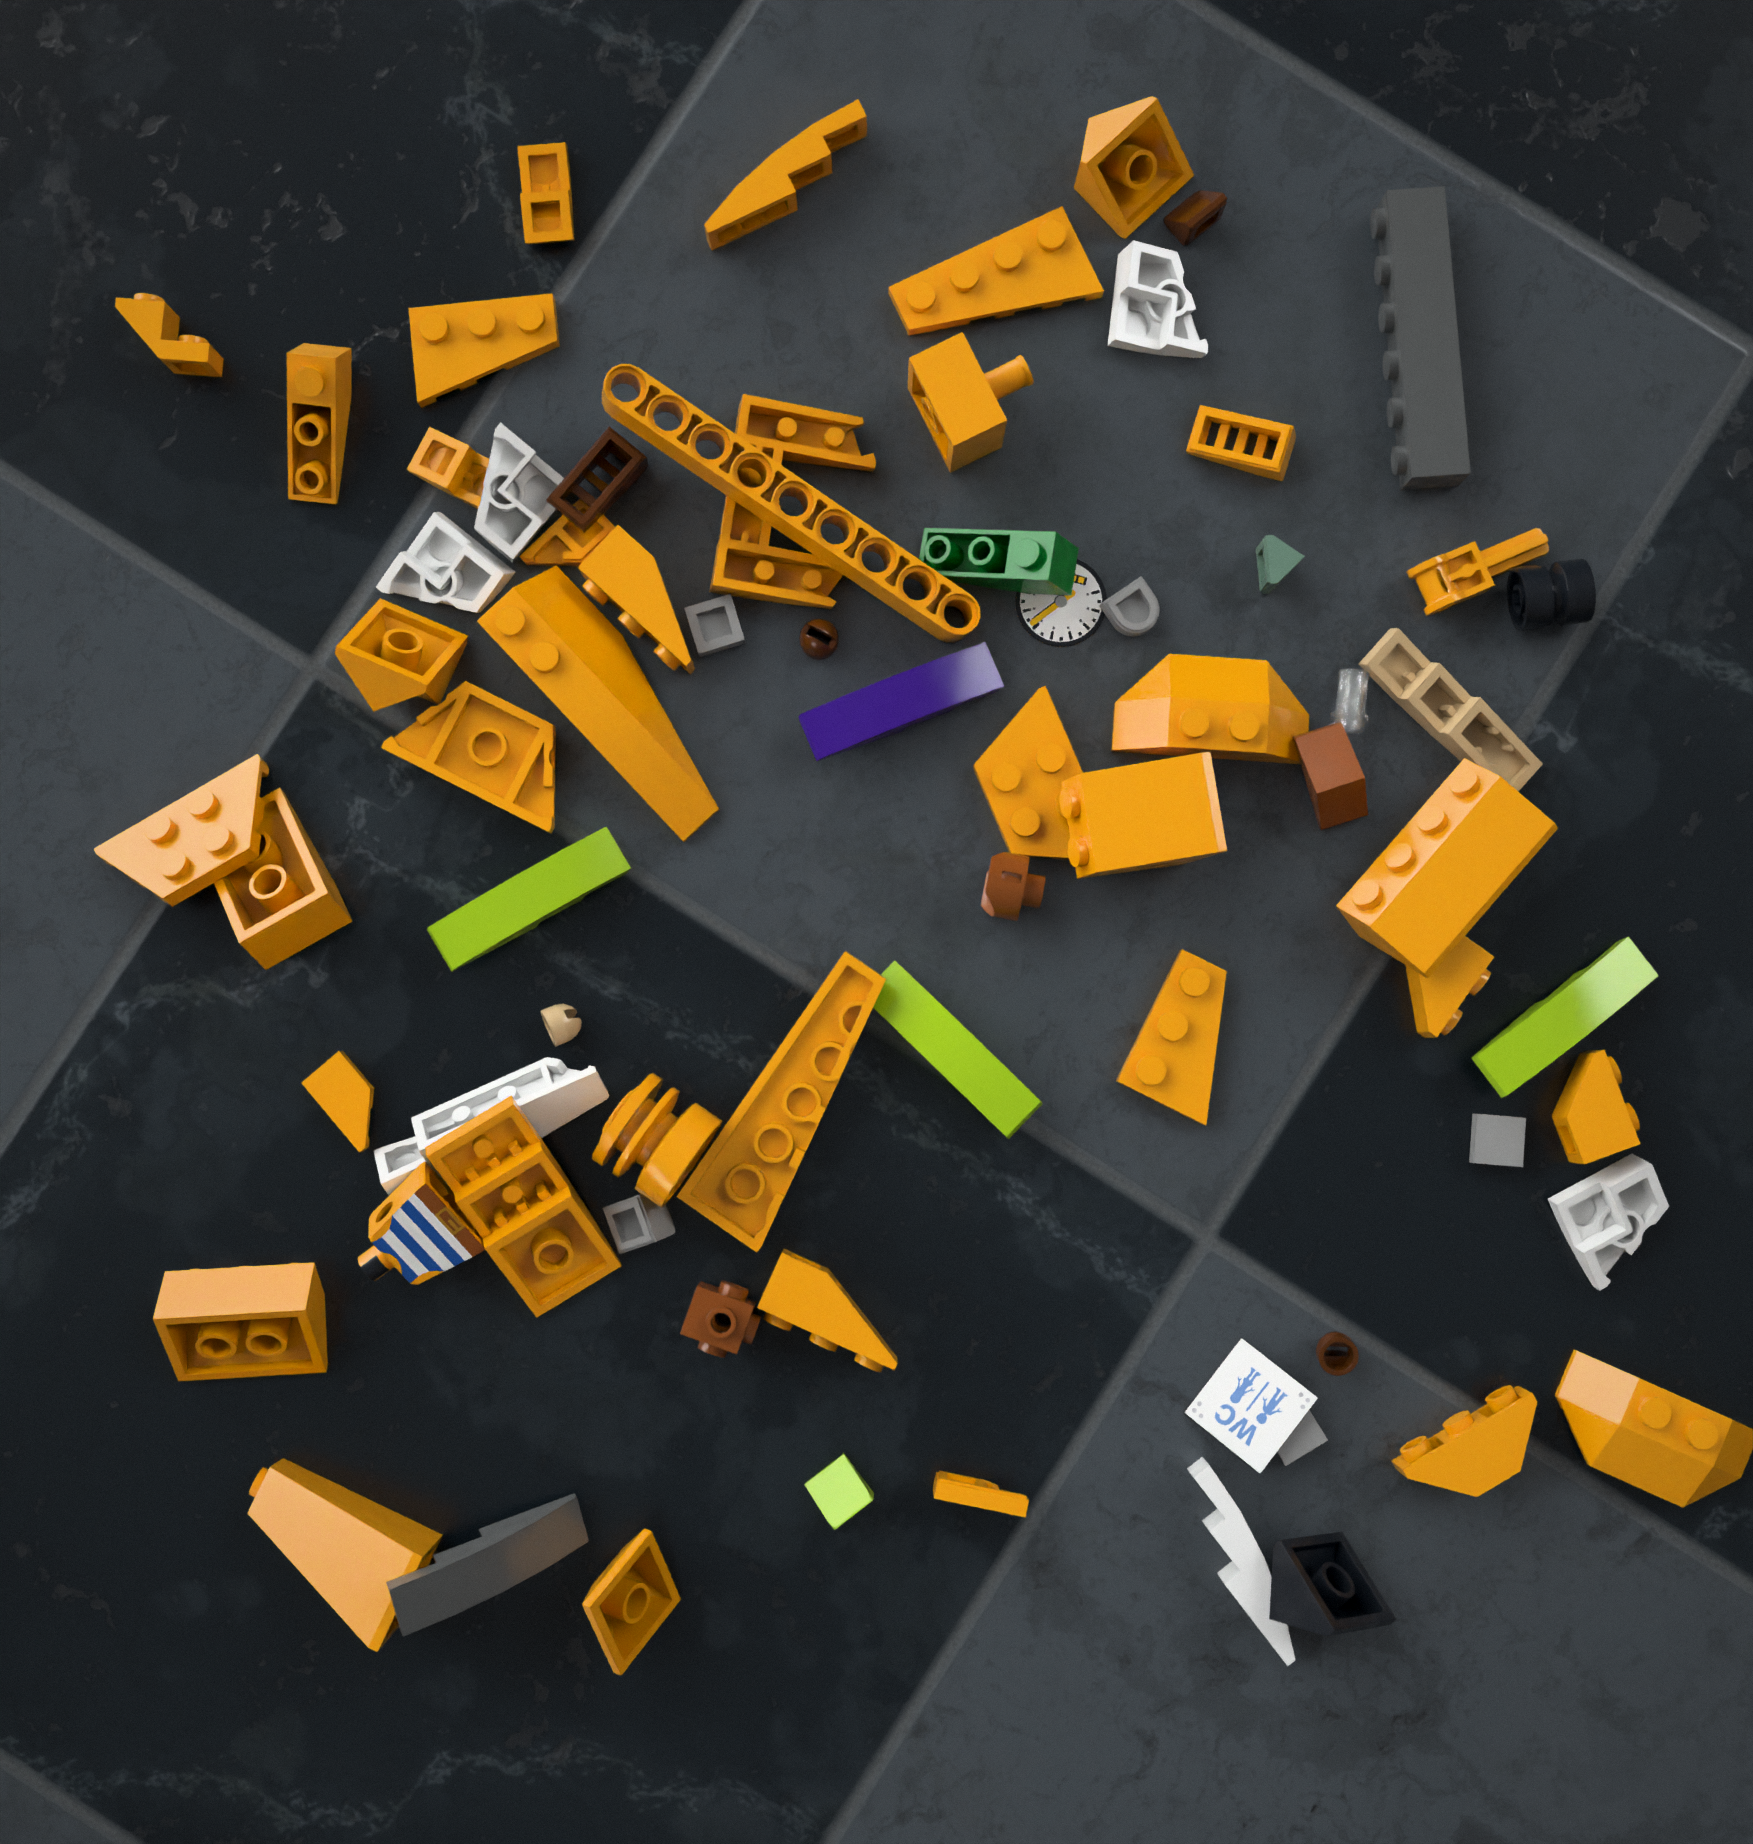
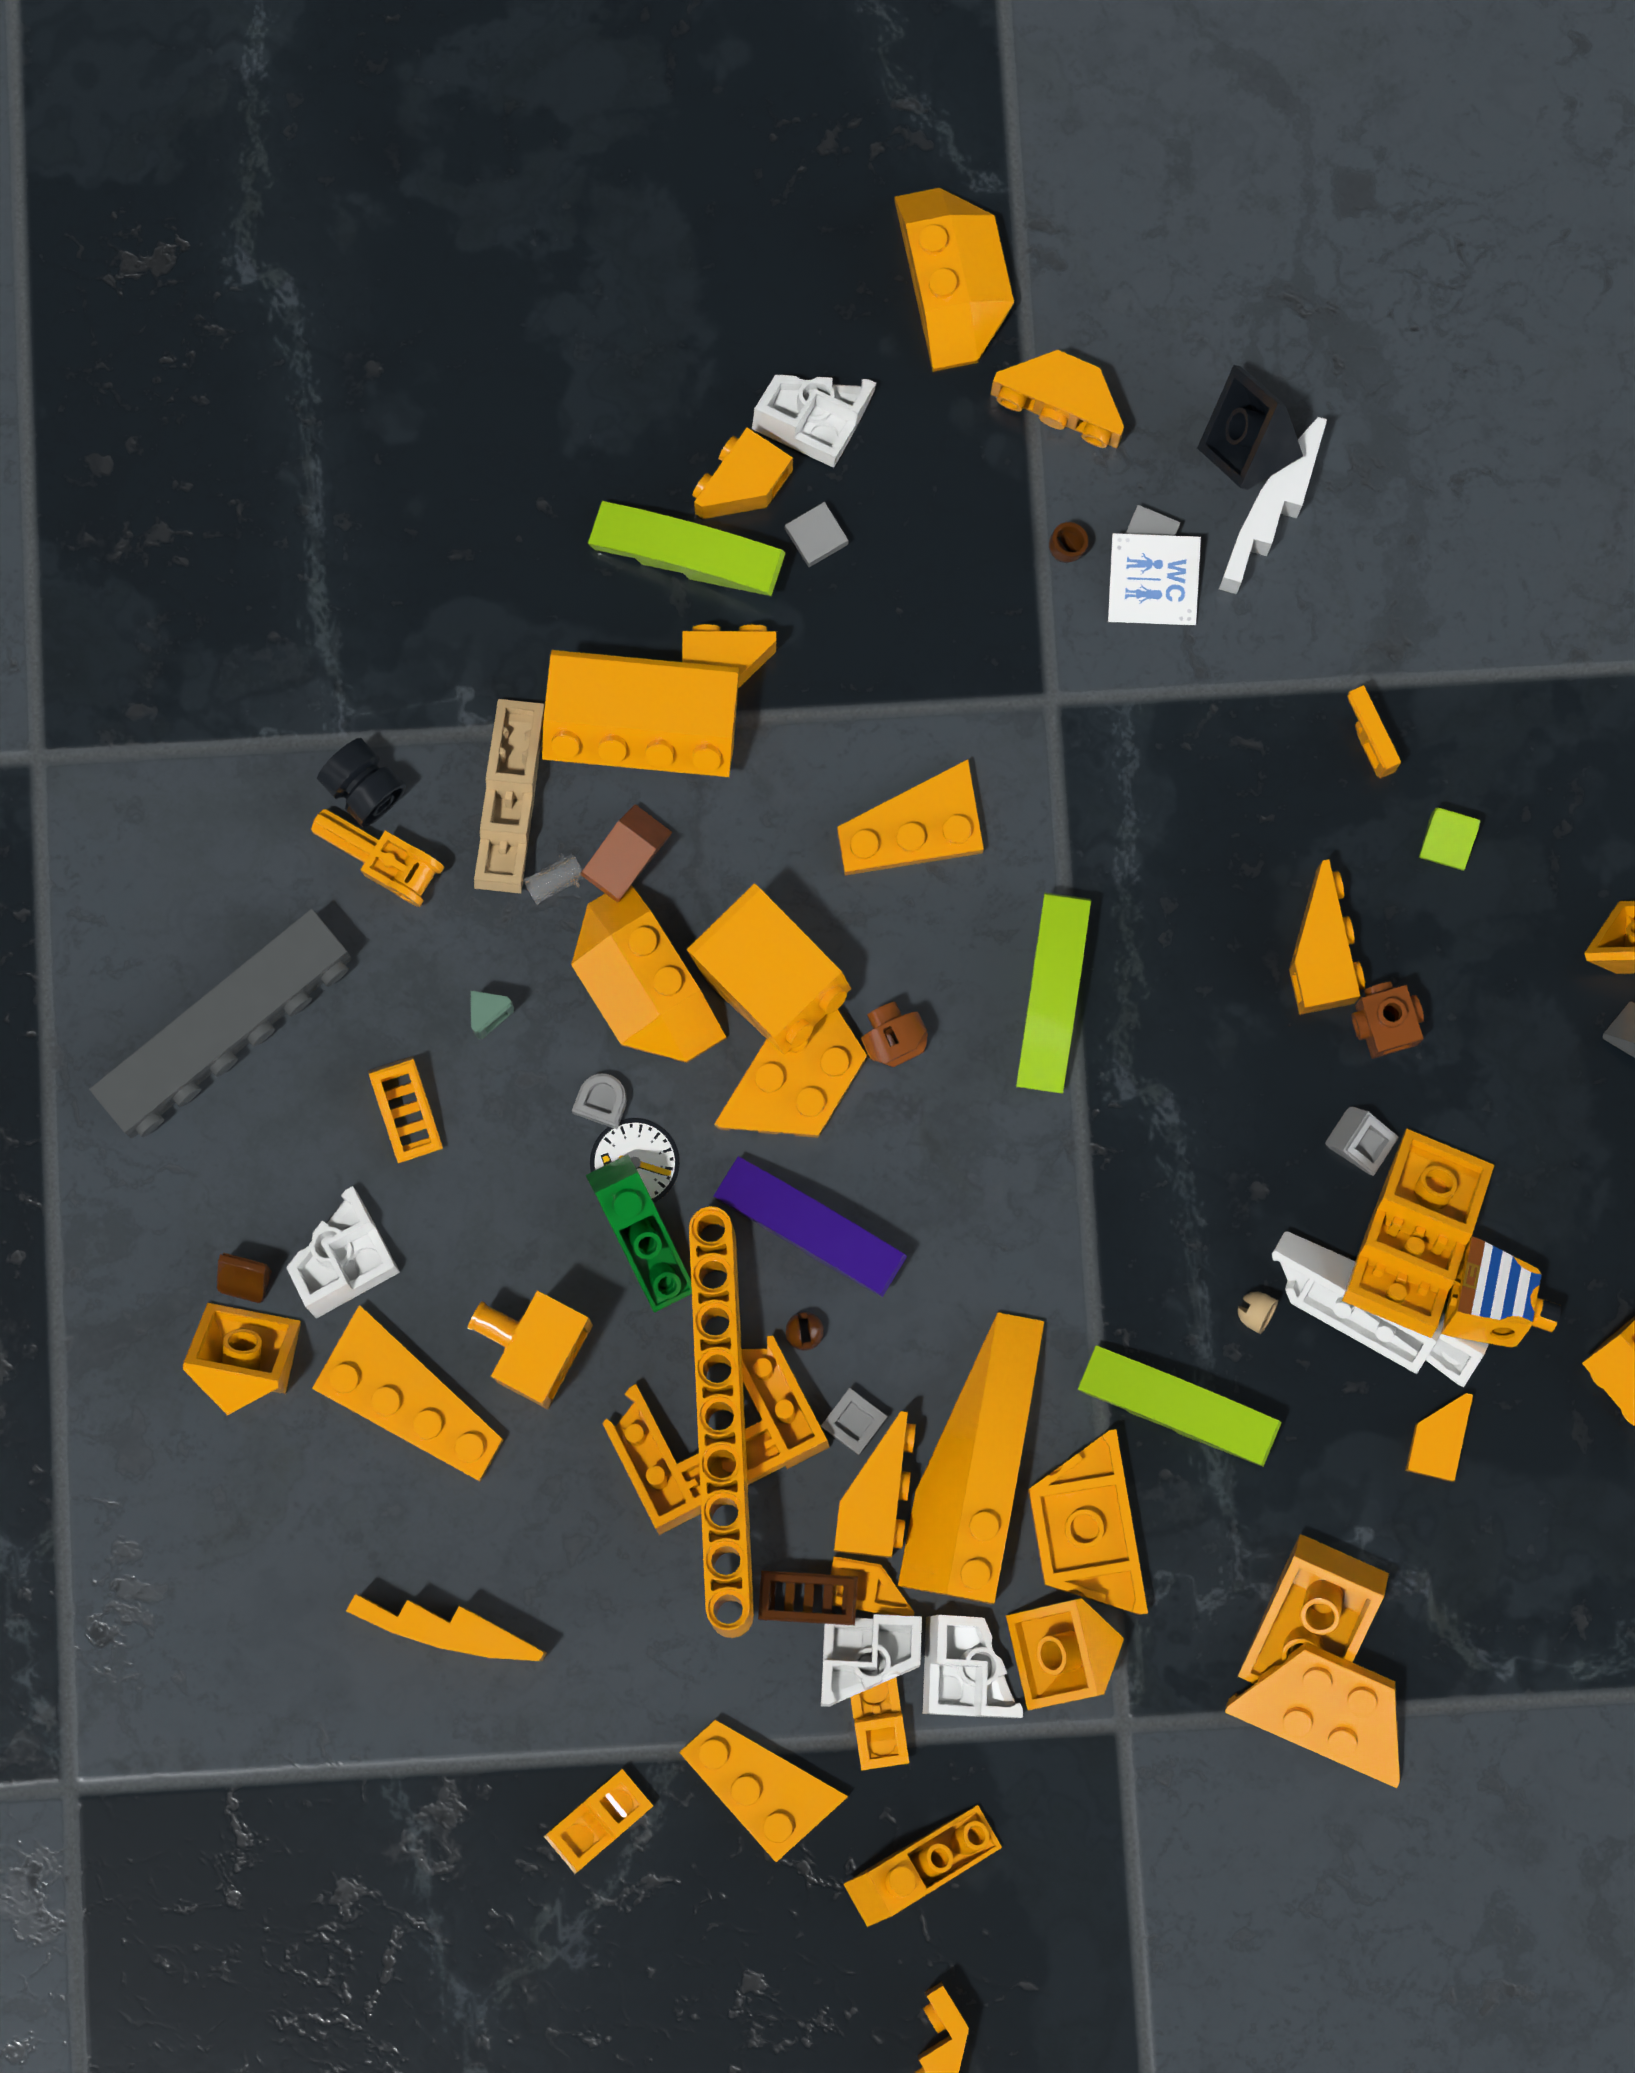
camera: 130 degrees left, 5 degrees down
light orange wheel [592,1073,722,1208] -> none
light orange wing [676,951,887,1253] -> none

